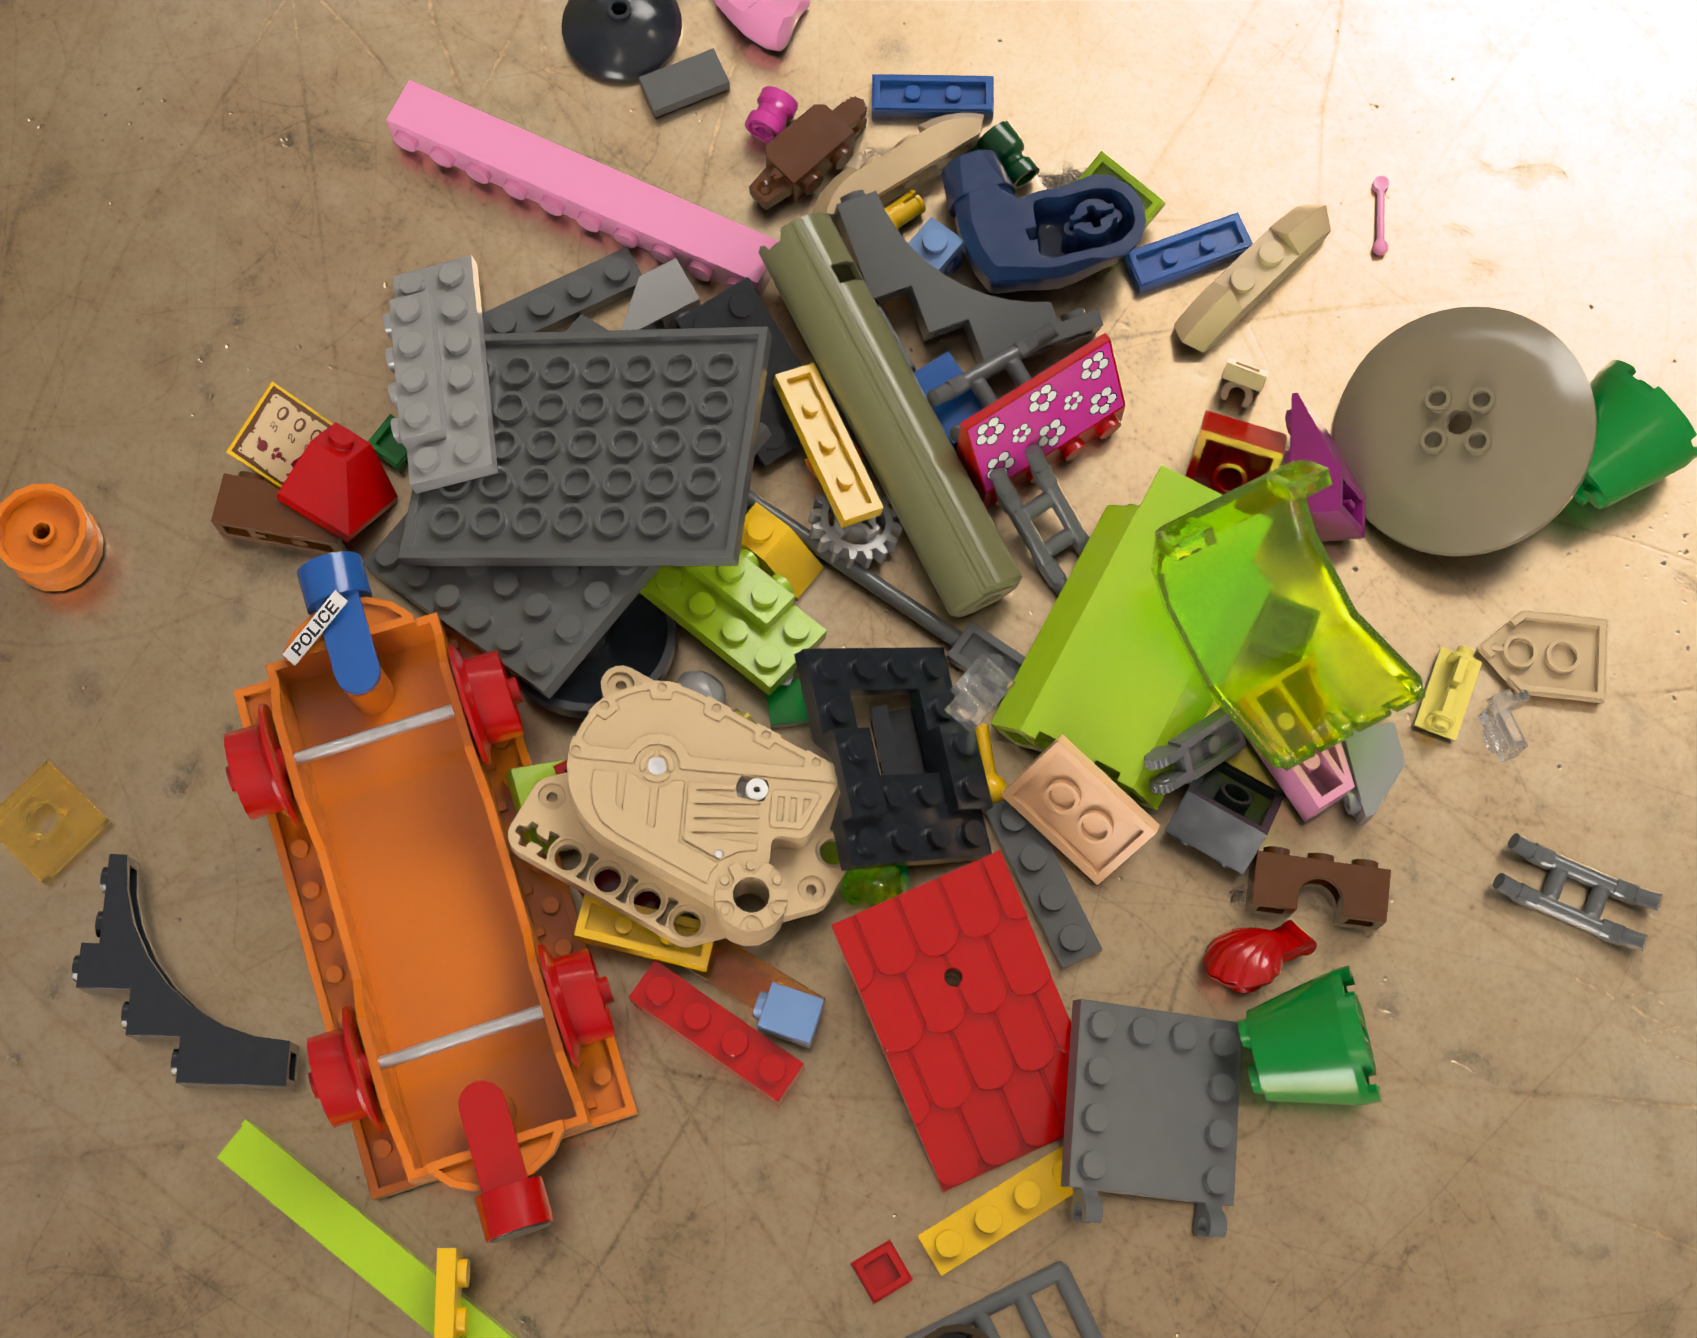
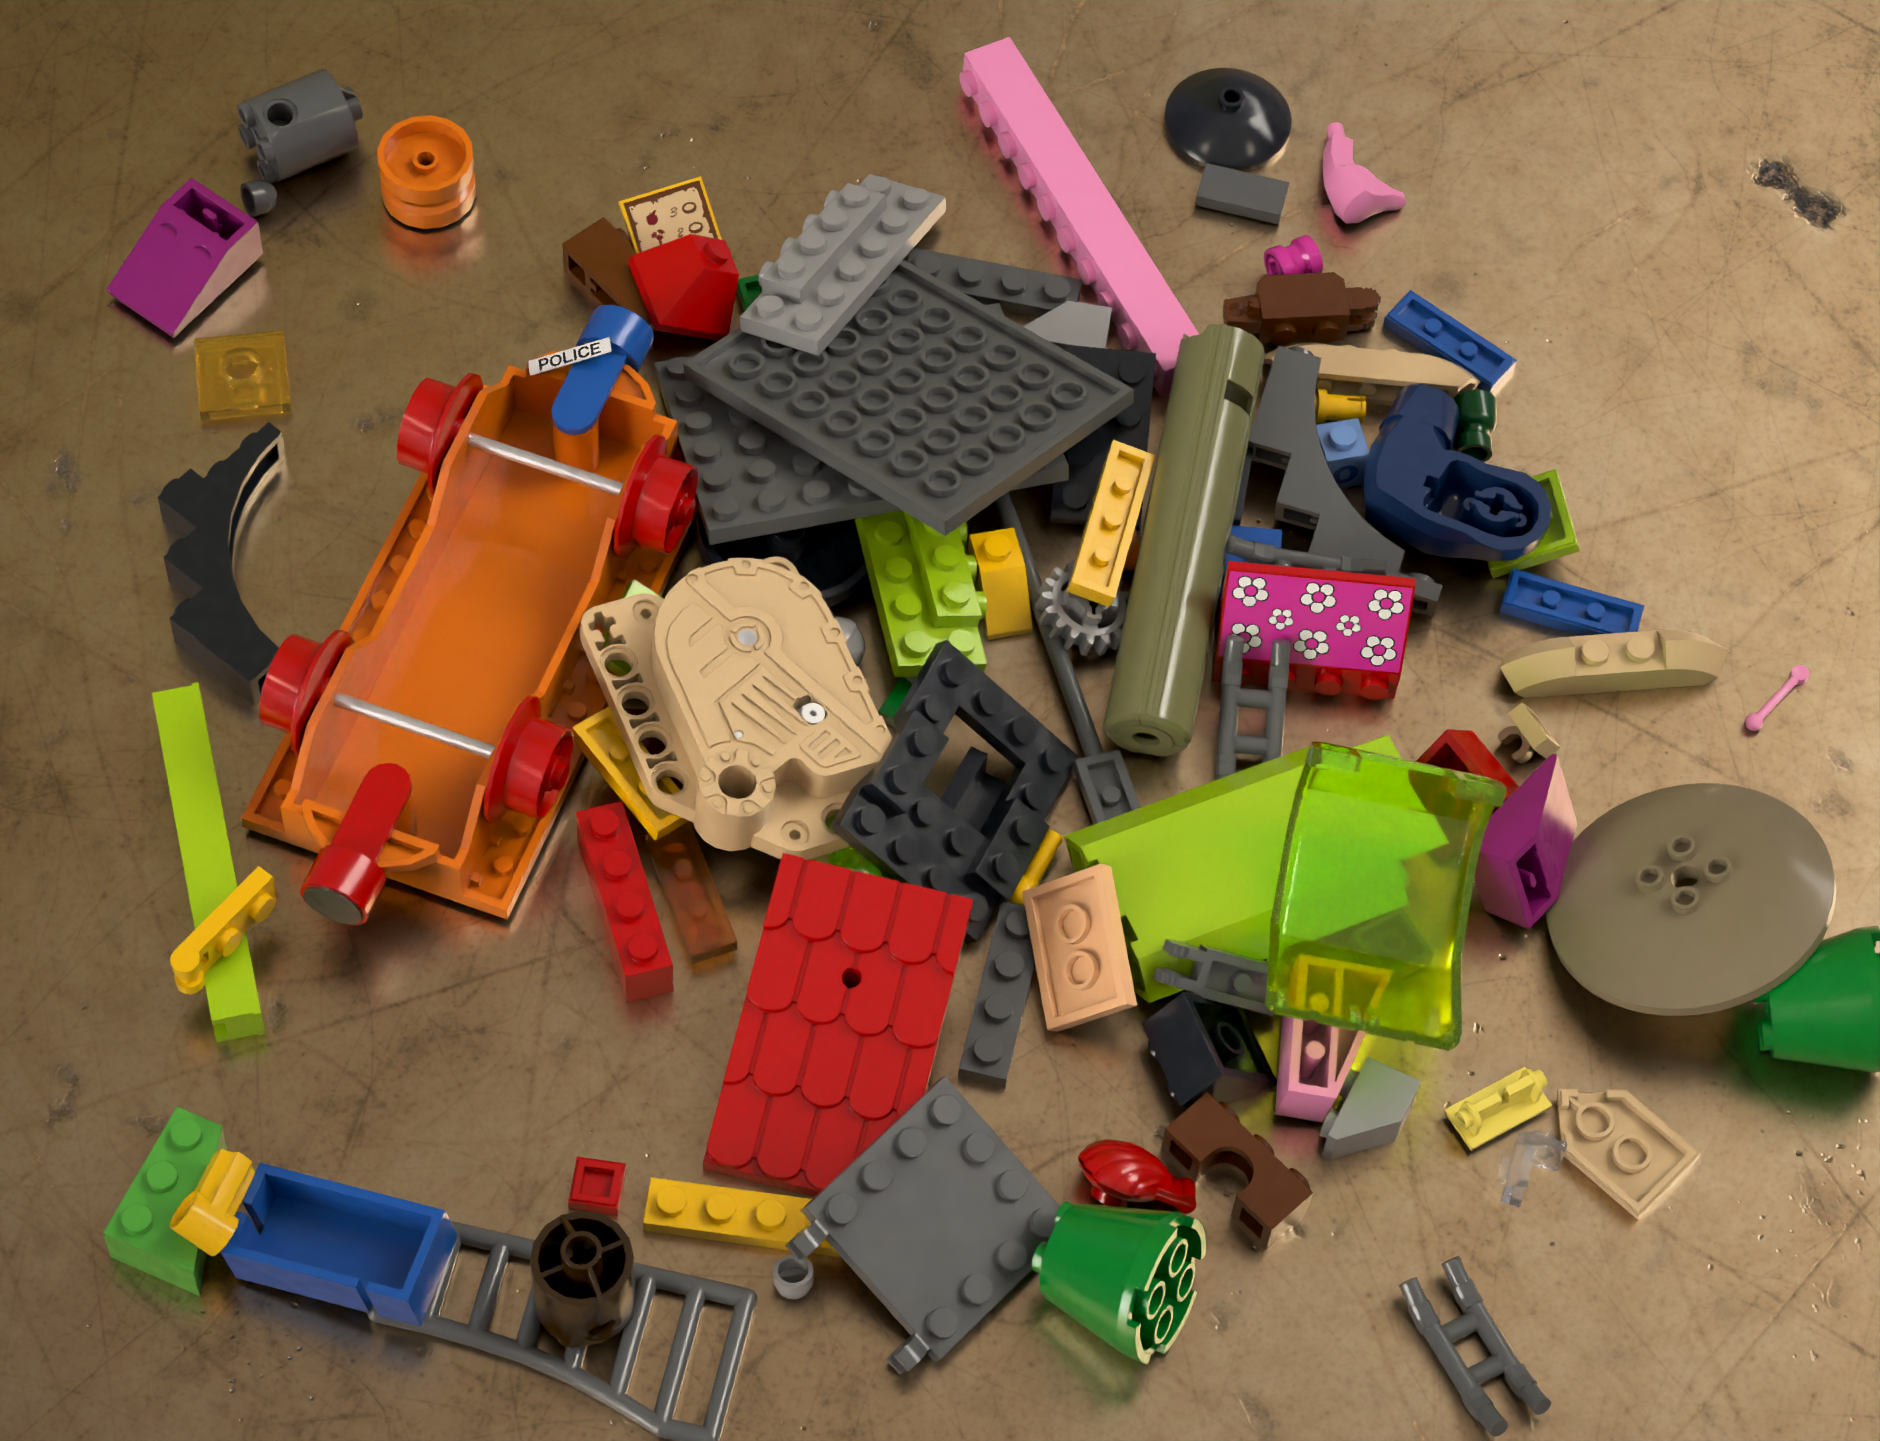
camera: 35 degrees right, 15 degrees down
medium blue brick [752,982,825,1048] -> none
clear brick [944,653,1015,732] -> none
none -> light grey hinge [773,1254,814,1299]

